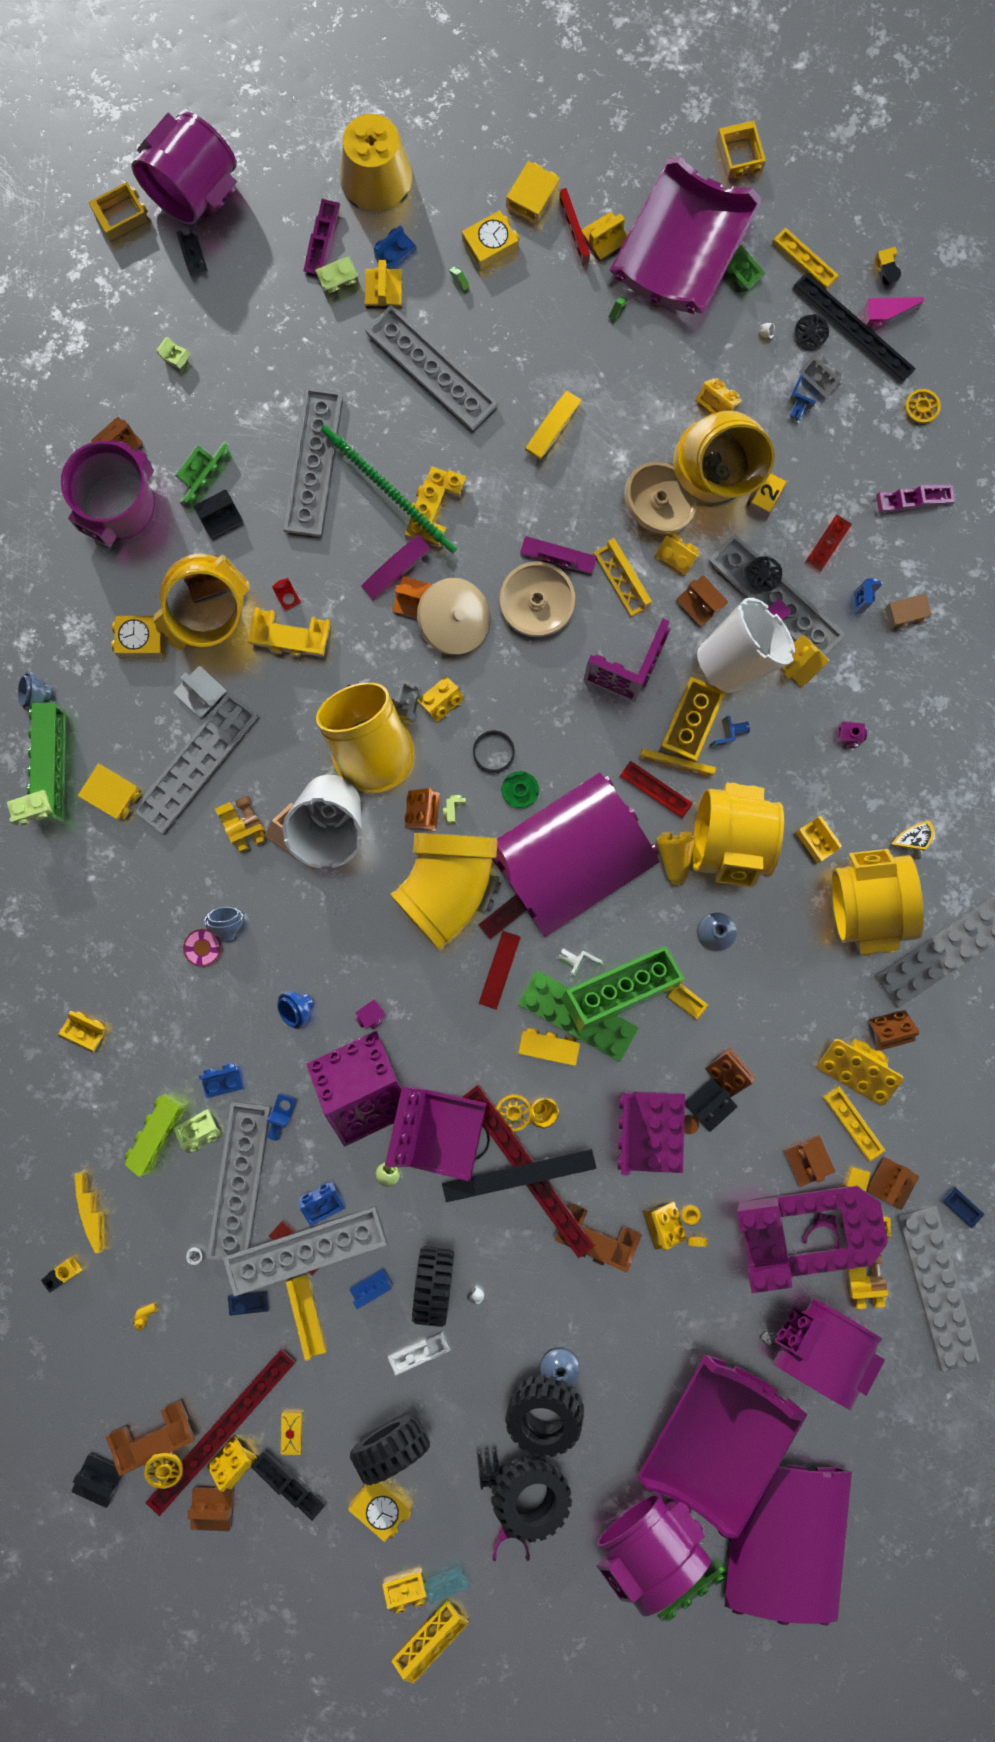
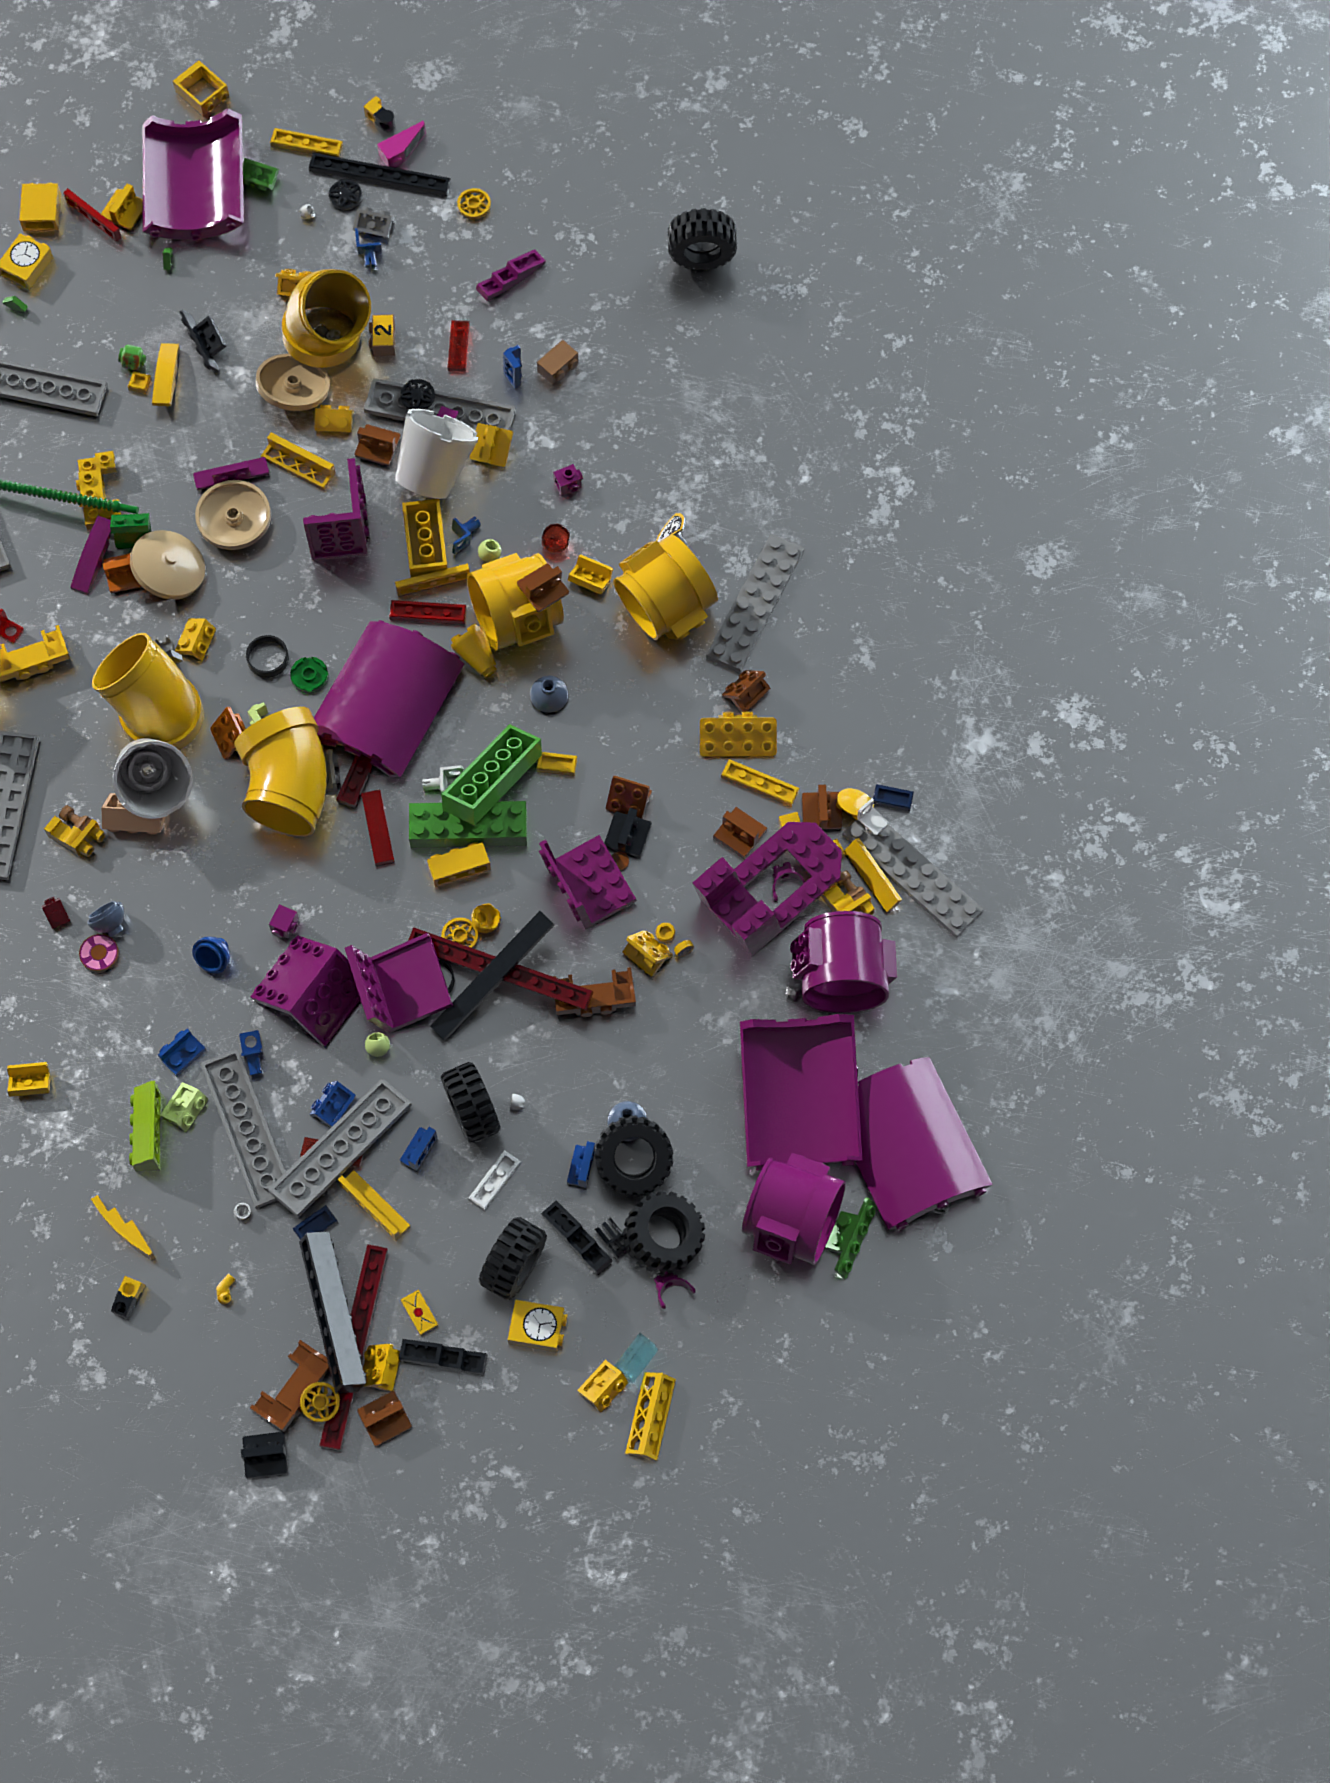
camera: 30 degrees left, 15 degrees down
none -> dark red bracket [41,897,70,929]
none -> green bracket [110,513,152,549]
none -> bright green head [118,344,146,371]
none -> yellow tile [128,371,152,394]
none -> black bracket [179,310,227,372]
none -> brick [299,1232,366,1394]
none -> yellowish green piece [478,539,502,563]
none -> dark orange bracket [517,563,569,612]
none -> clear red hair [541,523,570,554]
none -> black slope [541,1200,613,1275]
none -> blue bracket [567,1141,596,1188]
none -> yellow dish [836,788,874,820]
none -> yellow tile [844,838,902,912]
none -> white bracket [857,798,889,836]

